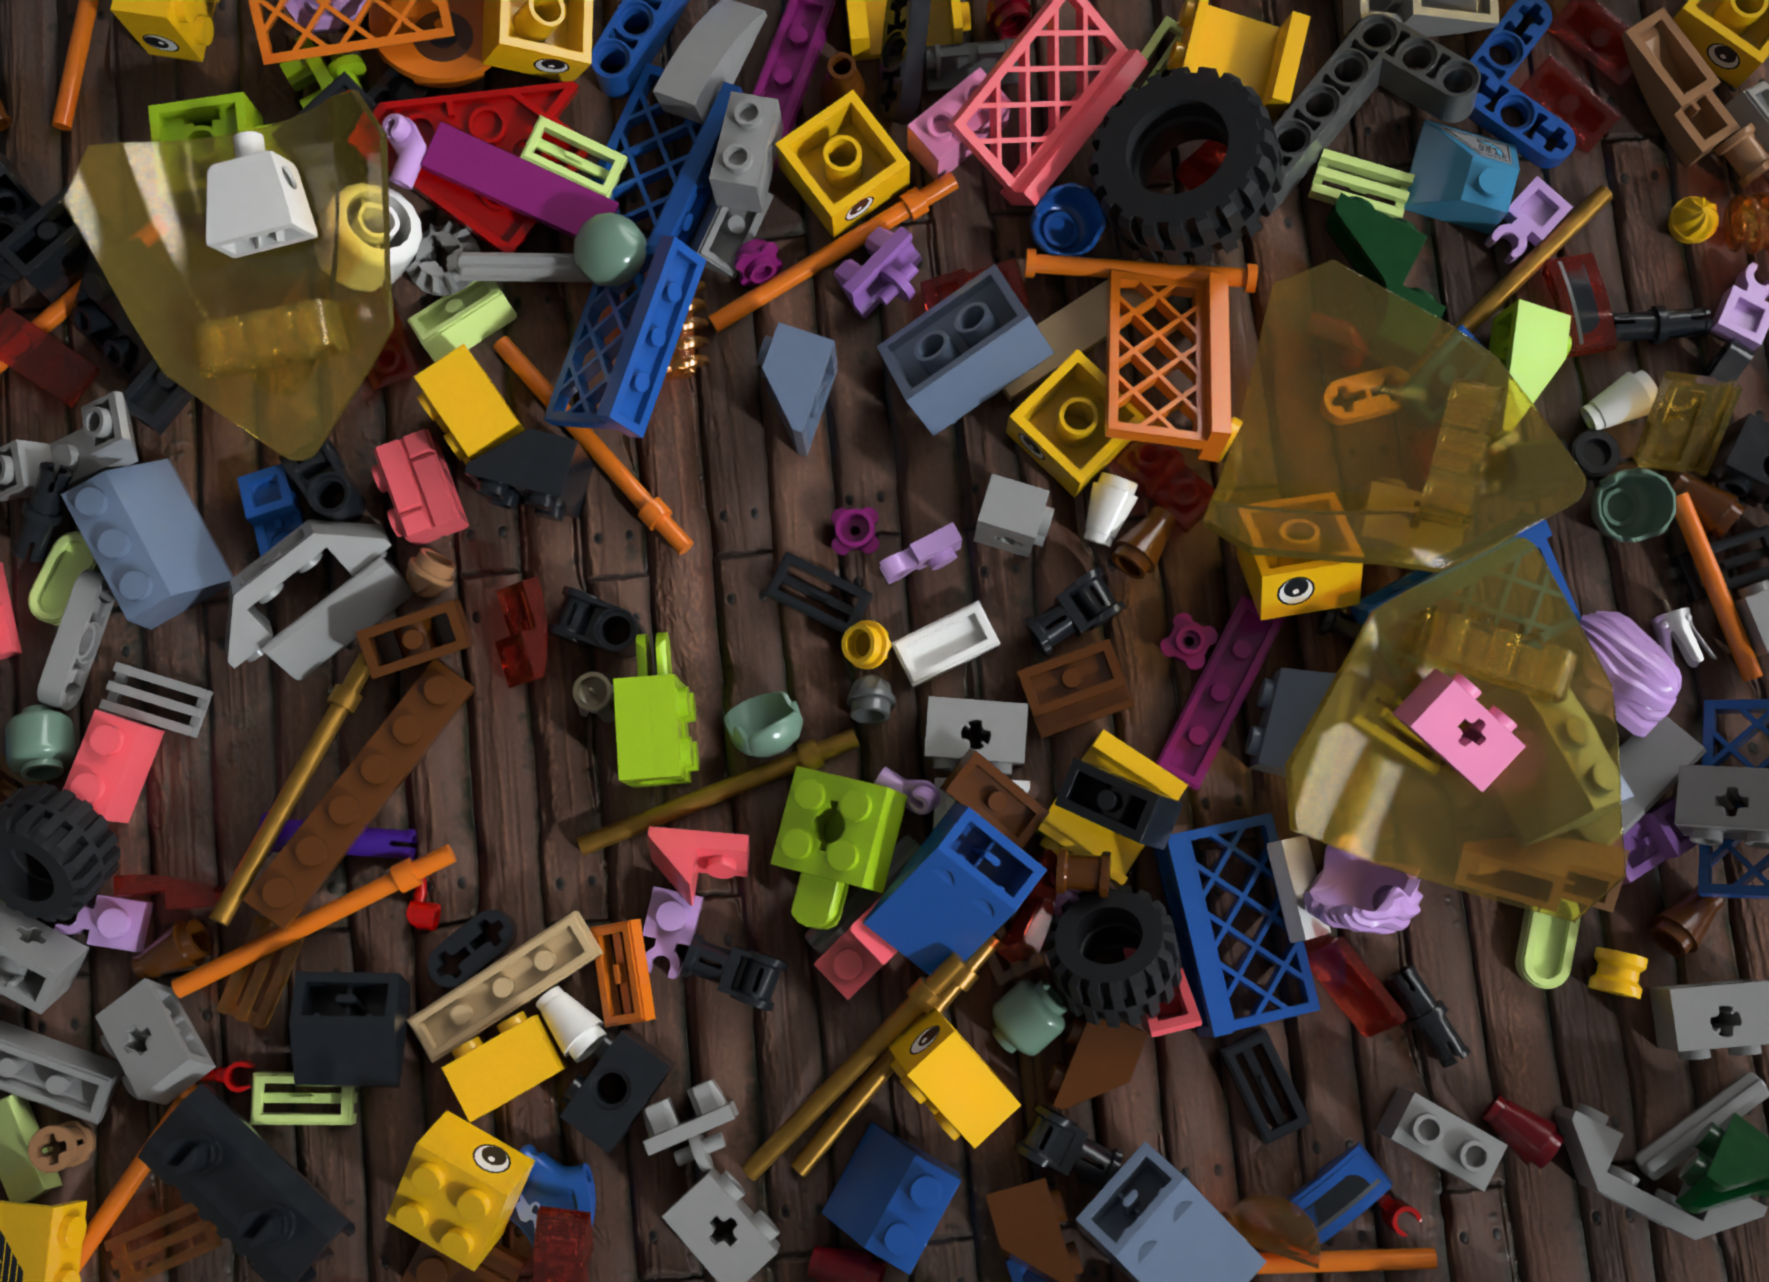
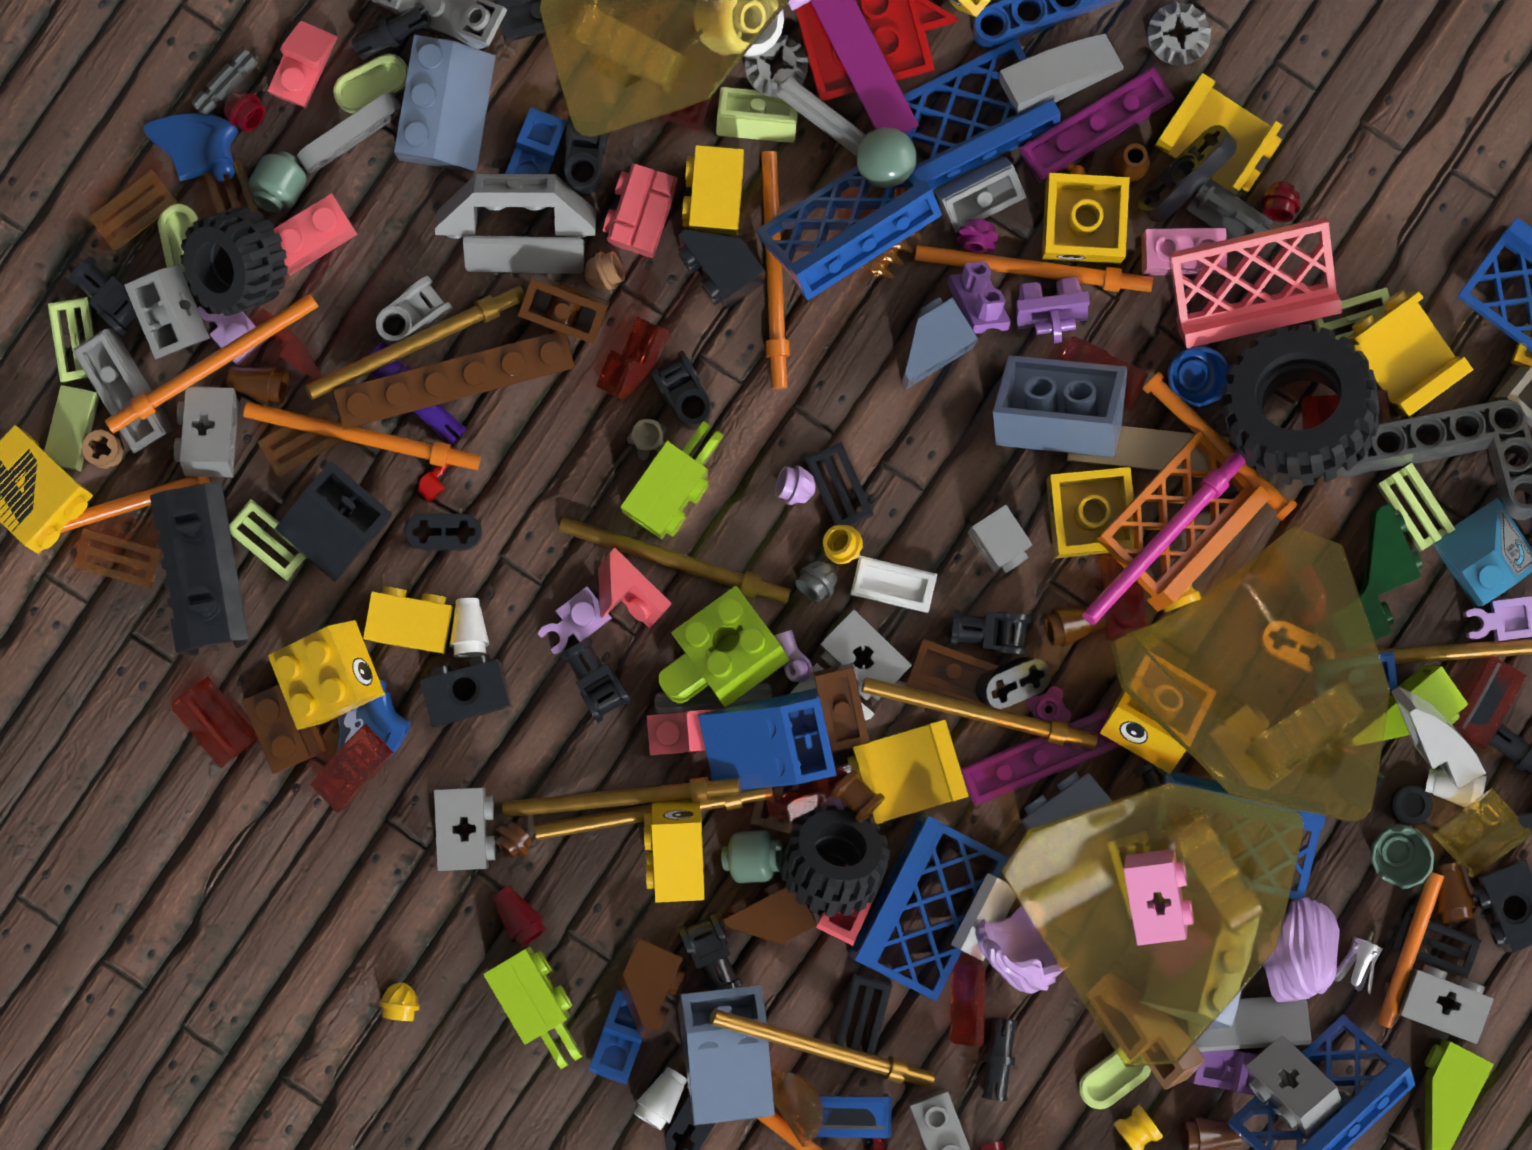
camera: 30 degrees right, 5 degrees up
light grey tile [99,662,213,738] -> none
red hand [198,1059,255,1092] -> none
tan tile [407,911,604,1063] -> none
yellowish green tile [520,115,628,199] -> none
orange tile [590,918,656,1028] -> none
light grey hips [642,1078,739,1172] -> none
light grey brick [709,91,783,214] -> none
sand green hair [723,691,803,757] -> none
blue slope [821,1121,961,1275] -> none
magenta plate [831,507,879,555] -> none
lavender plate [879,522,962,585] -> none
black brick [1054,758,1184,850] -> none
white cone [1083,472,1138,547] -> none
none -> orange bar [105,293,319,434]
none -> light grey piece [376,276,453,346]
none -> reddish brown plate [495,821,533,858]
none -> pearl gold bar [709,1009,935,1088]
none -> lavender plate [775,465,815,505]
none -> pearl gold bar [861,676,1098,749]
none -> medium lavender hips [947,262,1011,334]
none -> black beam [976,656,1050,709]
none -> dark pink bar [1082,452,1246,625]
none -> slope [1392,687,1486,789]

